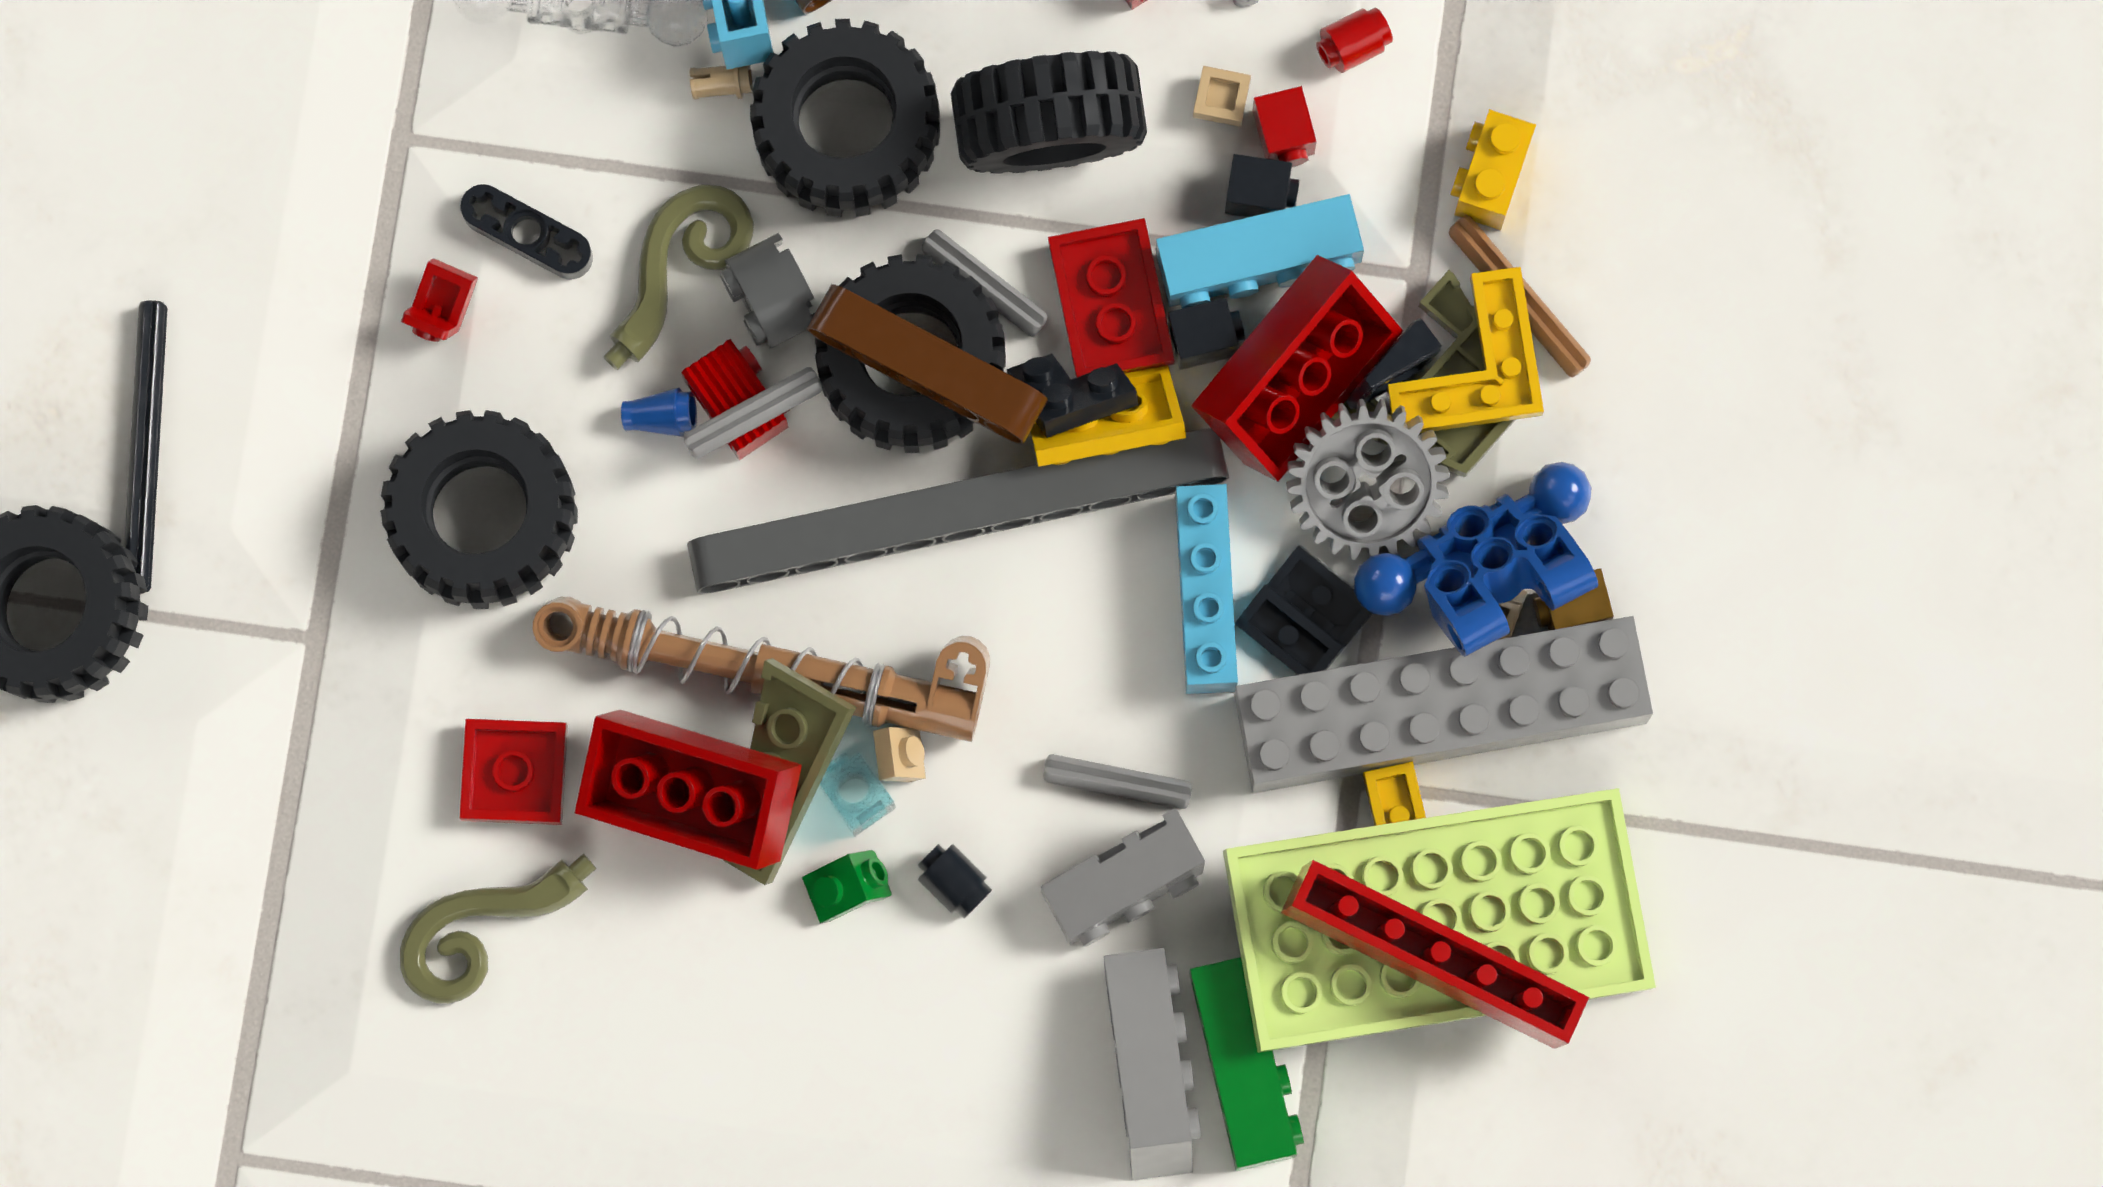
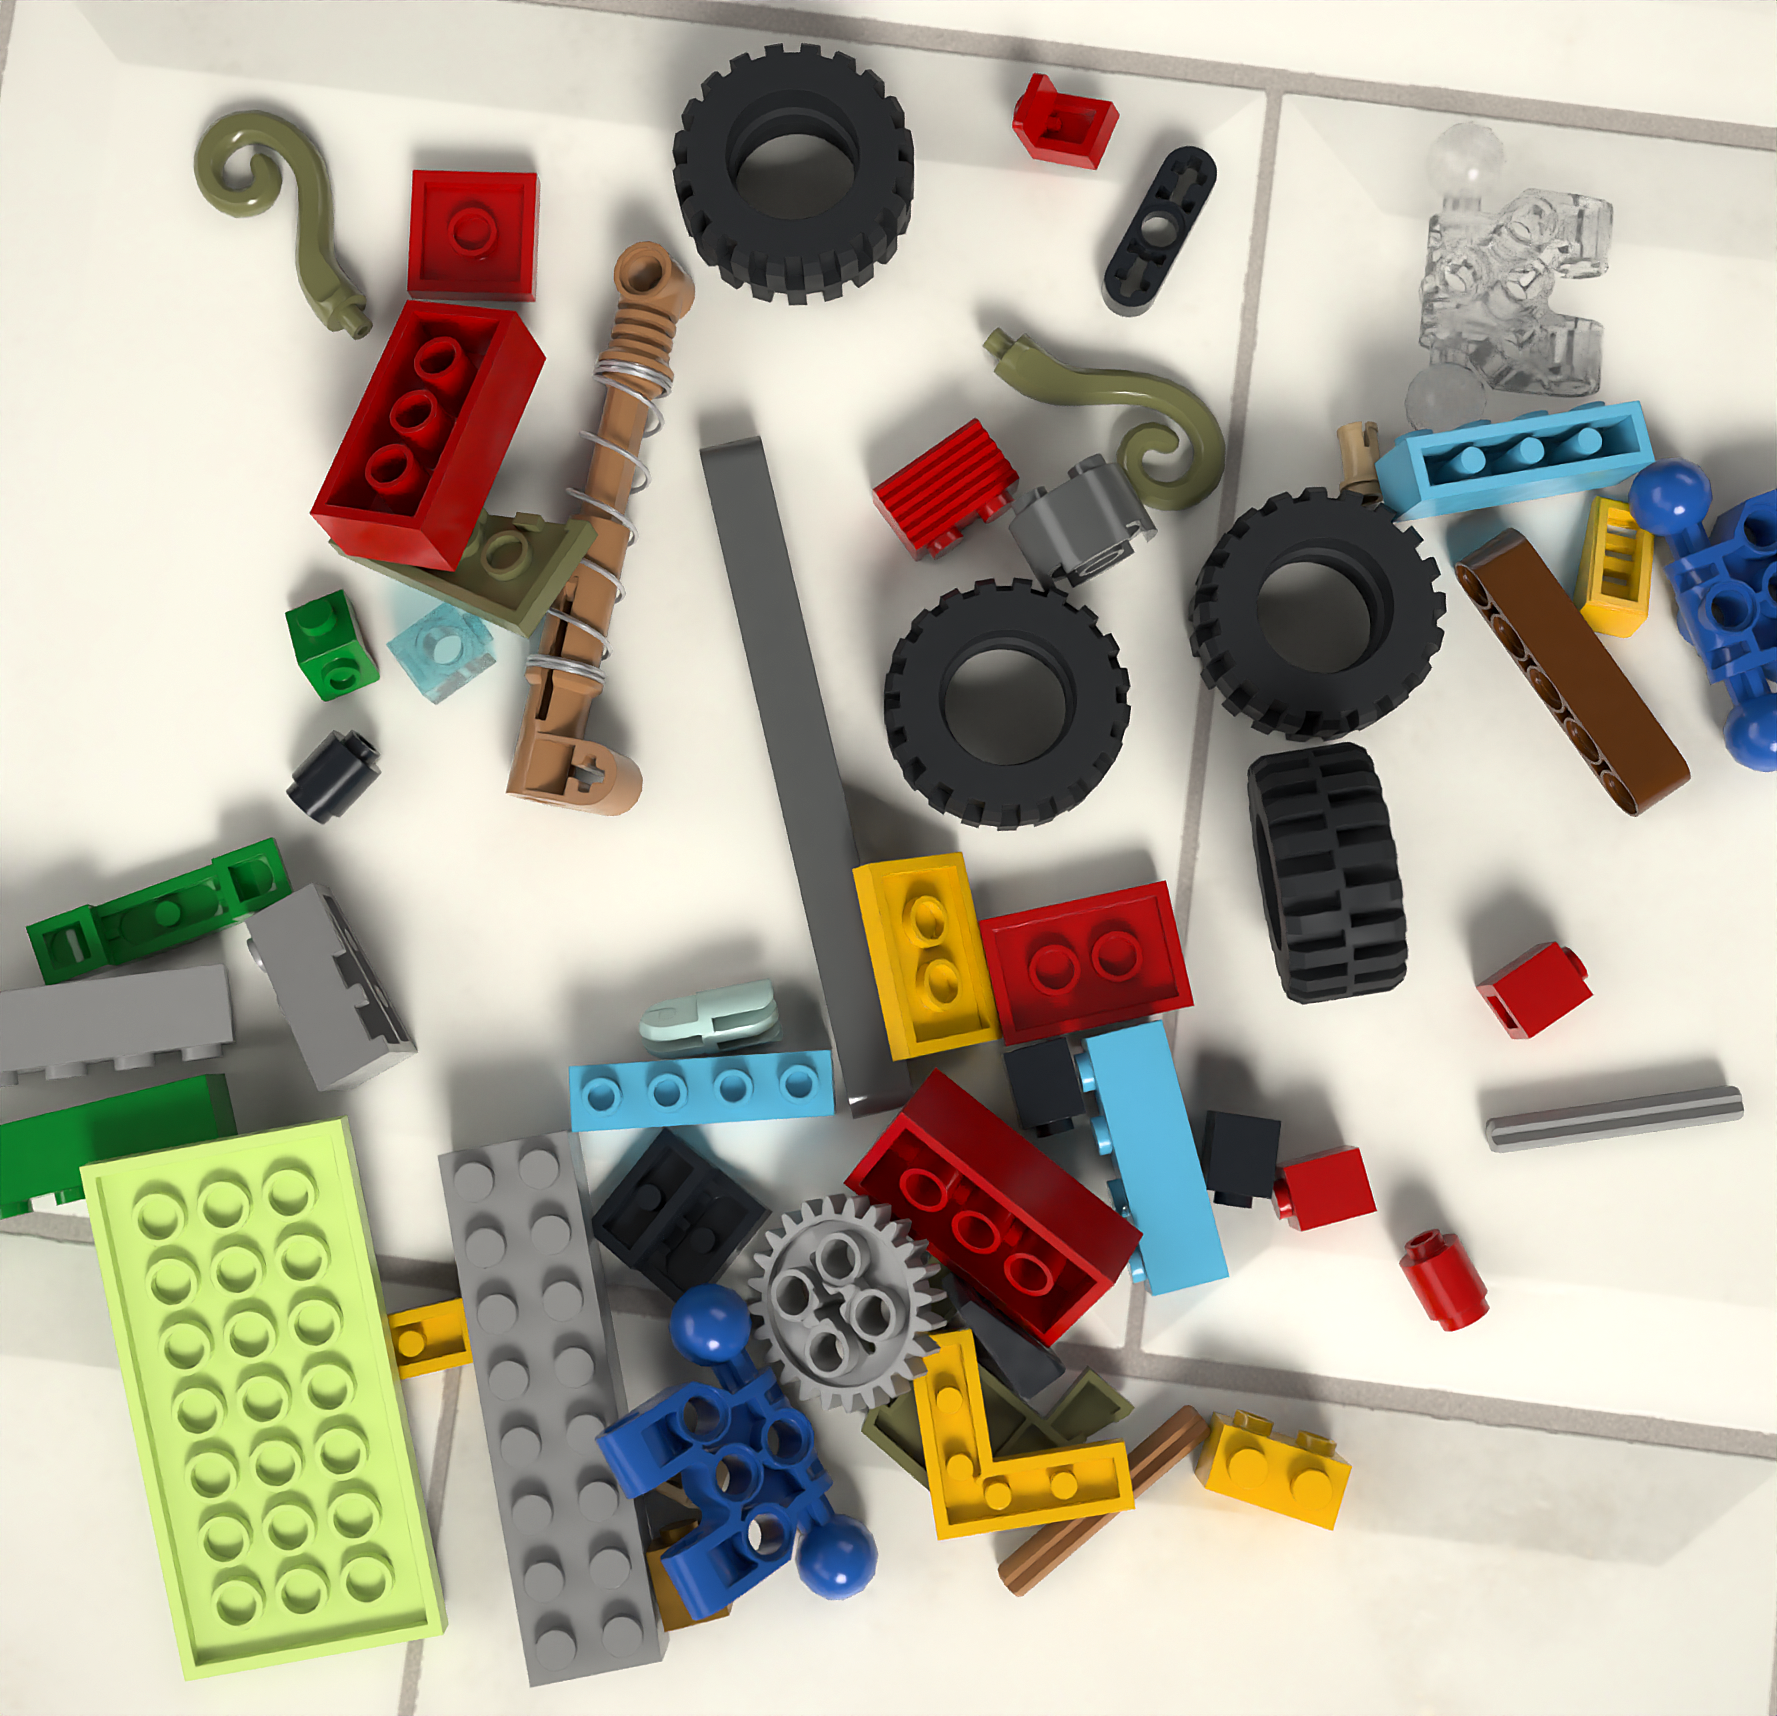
camera: 90 degrees right, 5 degrees up
blue cone [621,387,697,437] -> none
light grey axle [683,367,823,459] -> none
reddish brown beam [806,284,1048,444] -> none
tan plate [873,727,926,782] -> none
light grey axle [922,229,1048,336] -> none
black plate [1007,353,1139,438] -> none
light grey axle [1043,754,1192,809] -> none
tan plate [1193,66,1251,127] -> none
red brick [1281,860,1590,1049] -> none
none -> green slope [26,837,294,986]
none -> light aqua arm [639,978,783,1059]

